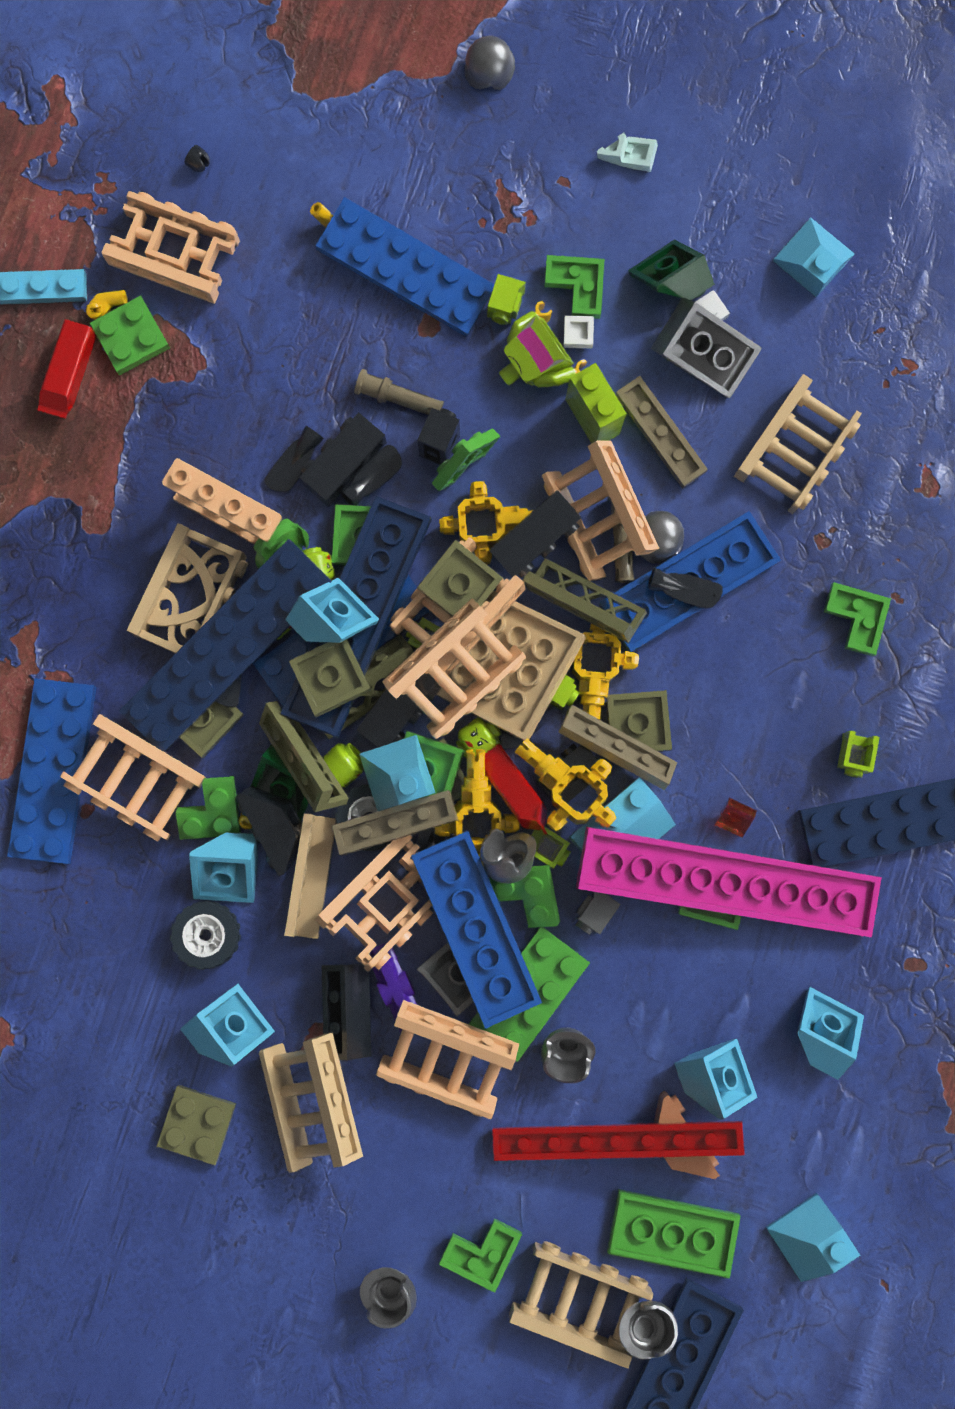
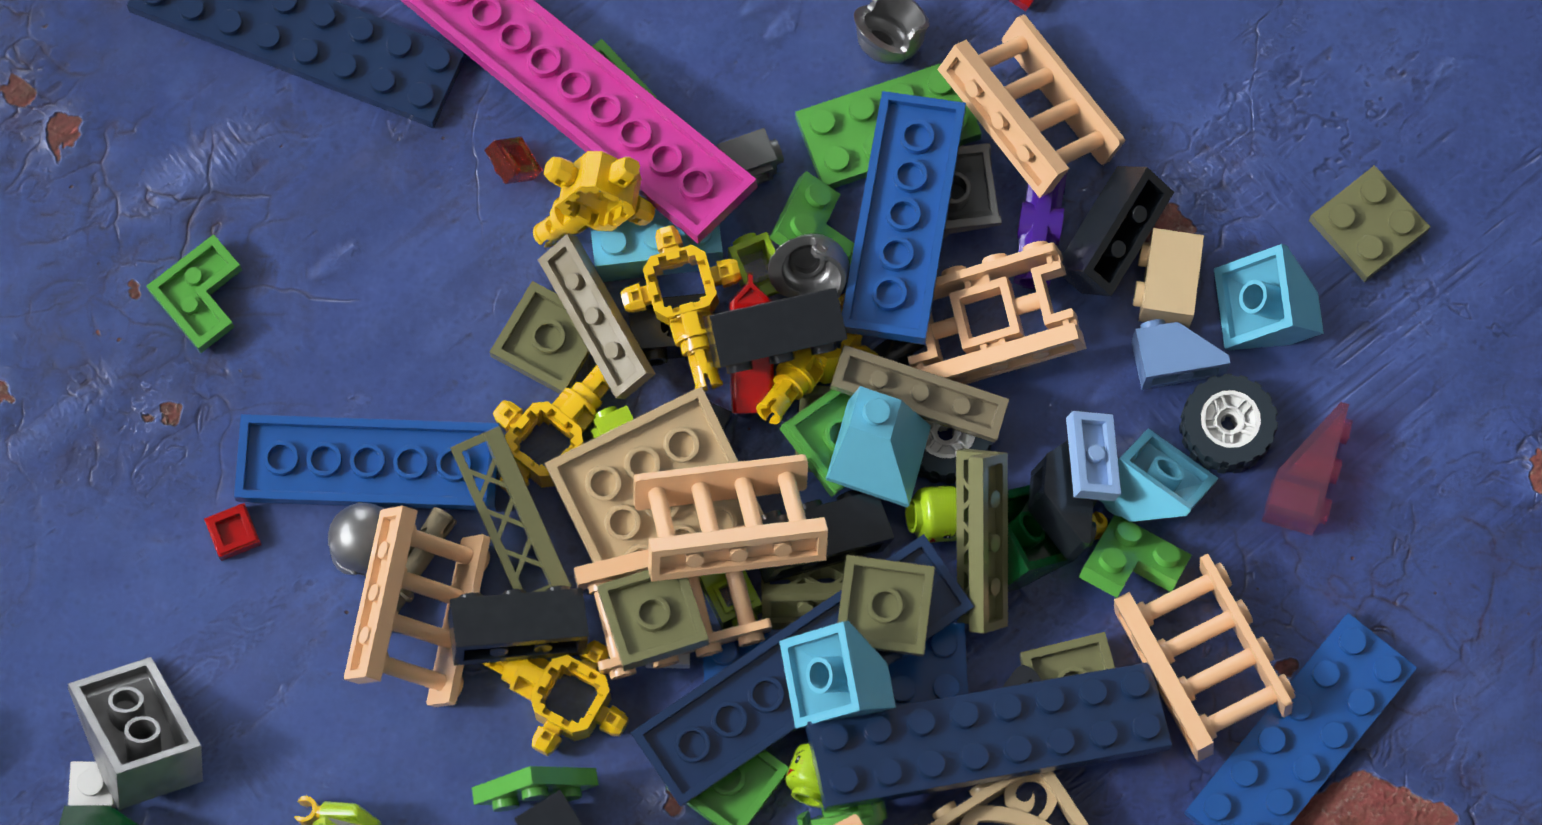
camera: 145 degrees left, 10 degrees down
tan fence [259,1033,363,1173] -> none
tan fence [284,813,337,939] -> none
lime head [456,717,502,759] -> none
lime brick [565,363,627,444] -> none
dark tan plate [615,376,708,489] -> none
black piece [647,568,723,609] -> none
tan fence [734,374,862,514] -> none
lime window [837,731,880,778] -> none
none -> red tile [204,503,262,561]
none -> yellow piece [533,151,656,248]
none -> black brick [703,288,847,374]
none -> light blue plate [1066,411,1121,501]
none -> medium blue slope [1131,319,1230,390]
none -> tan brick [1133,228,1204,328]
none -> clear pink slope [1262,402,1353,535]

